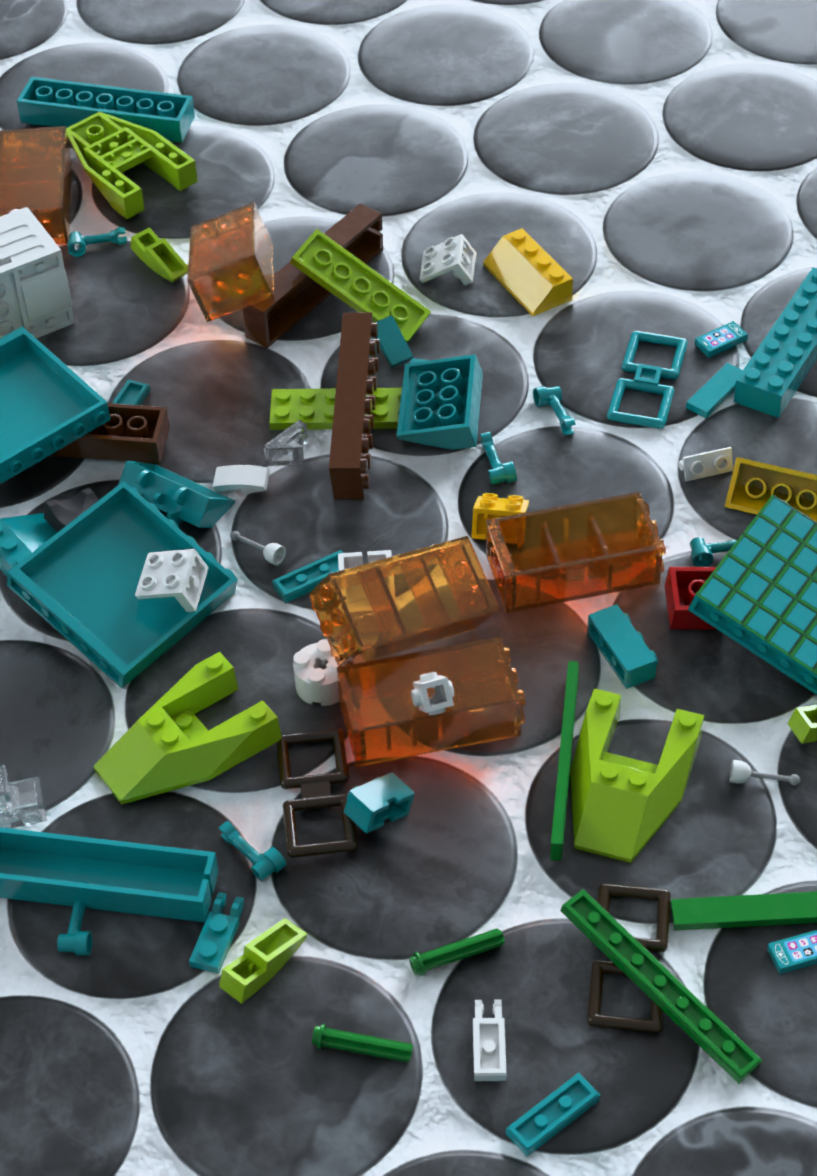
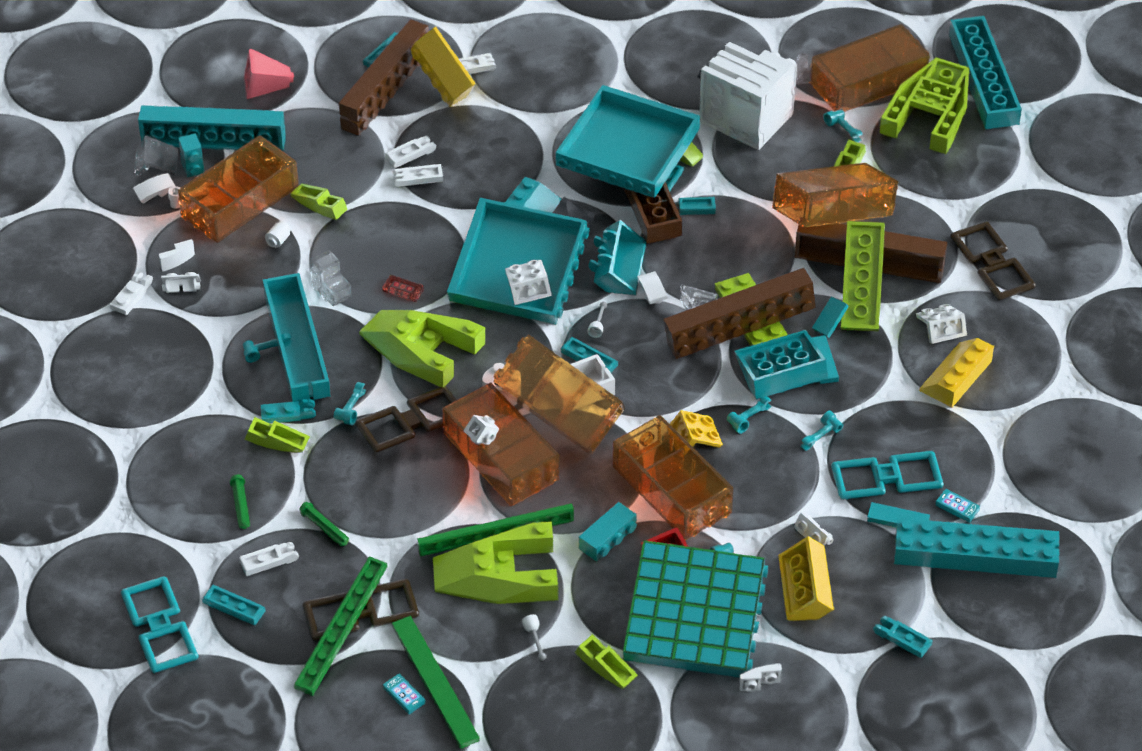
camera: 65 degrees right, 0 degrees up
teal brick [344,772,415,833] -> none
none -> clear red tile [382,275,424,302]
none -> dark brown bar [950,221,1036,300]

